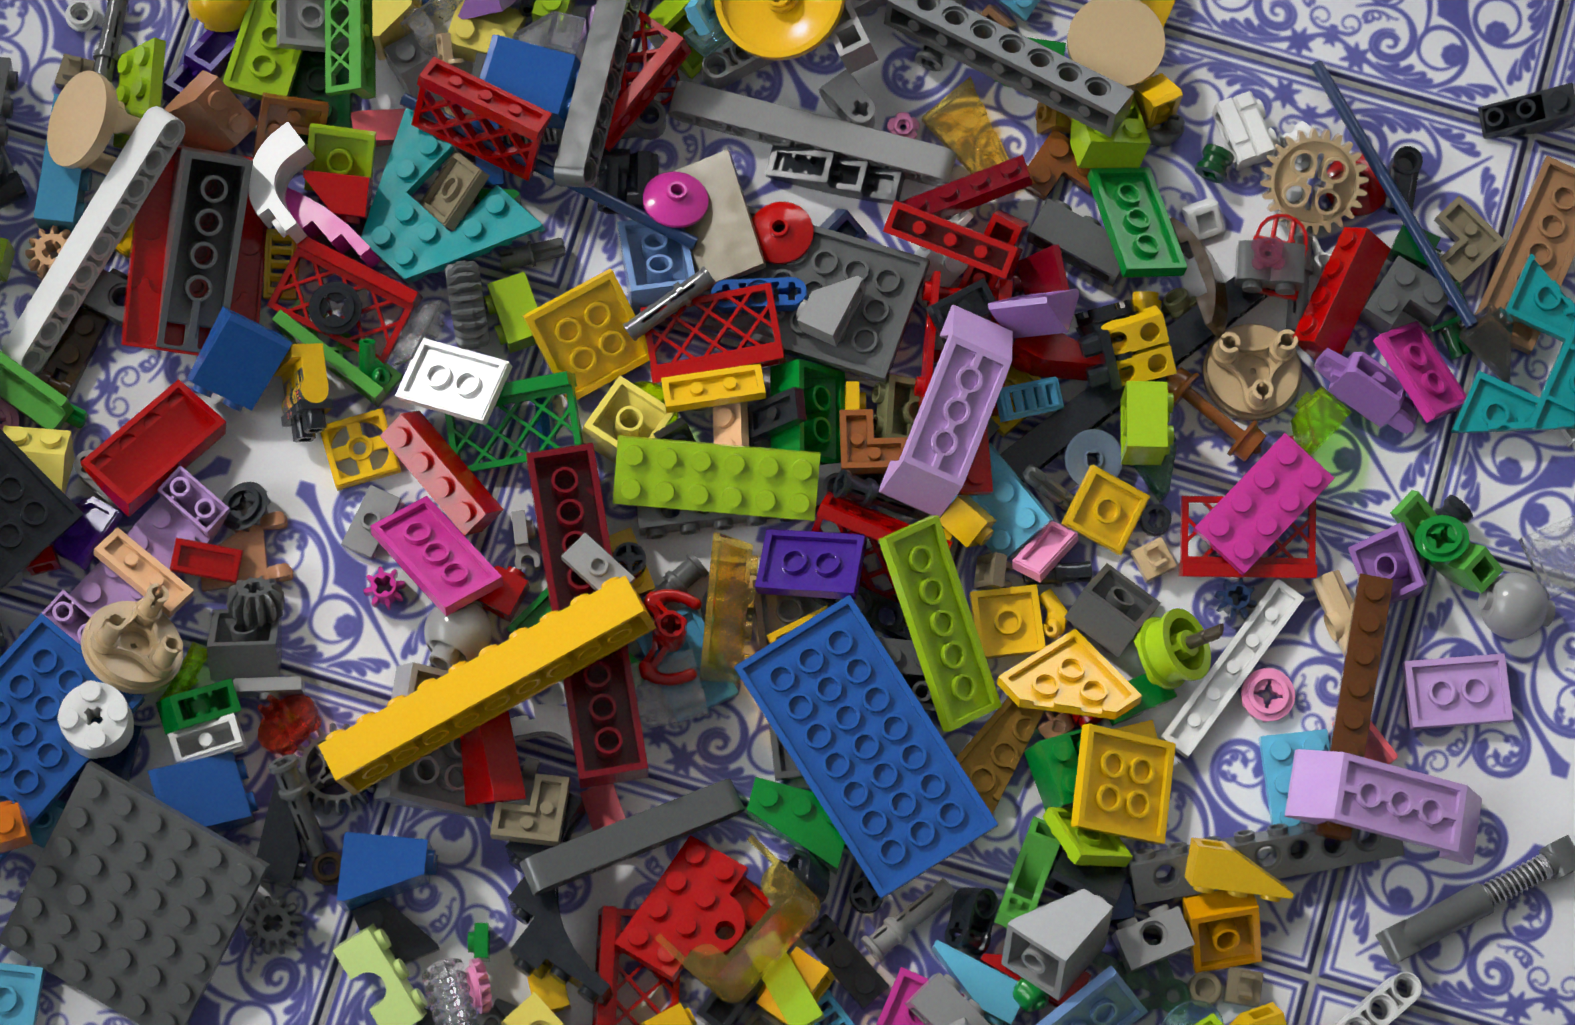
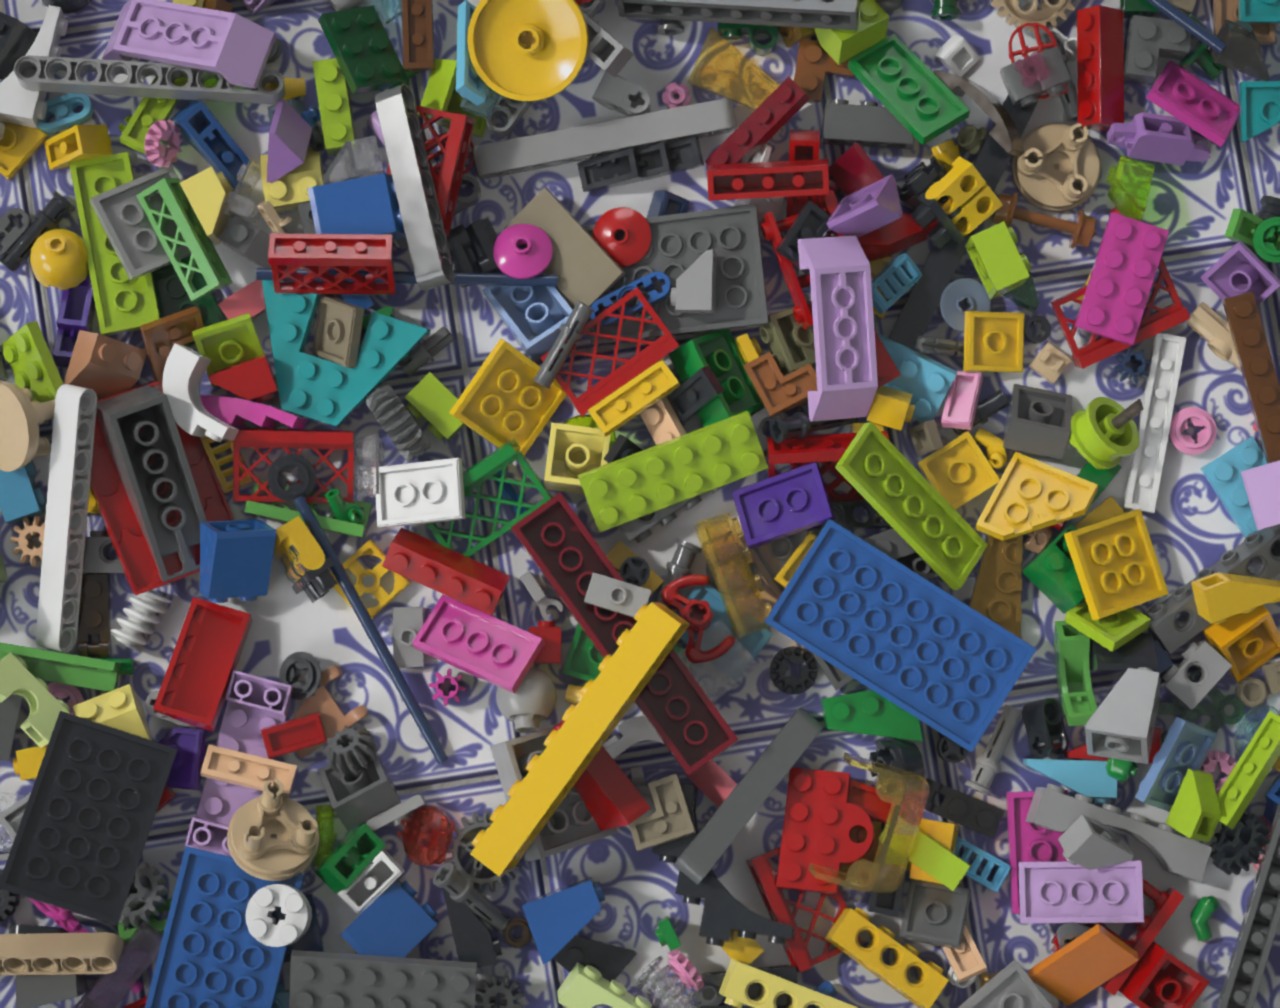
camera: 25 degrees left, 10 degrees up
none -> white piece [110,590,172,653]
none -> dark blue piece [293,495,448,764]
none -> dark green plate [717,22,778,56]
none -> black gear [770,646,818,695]

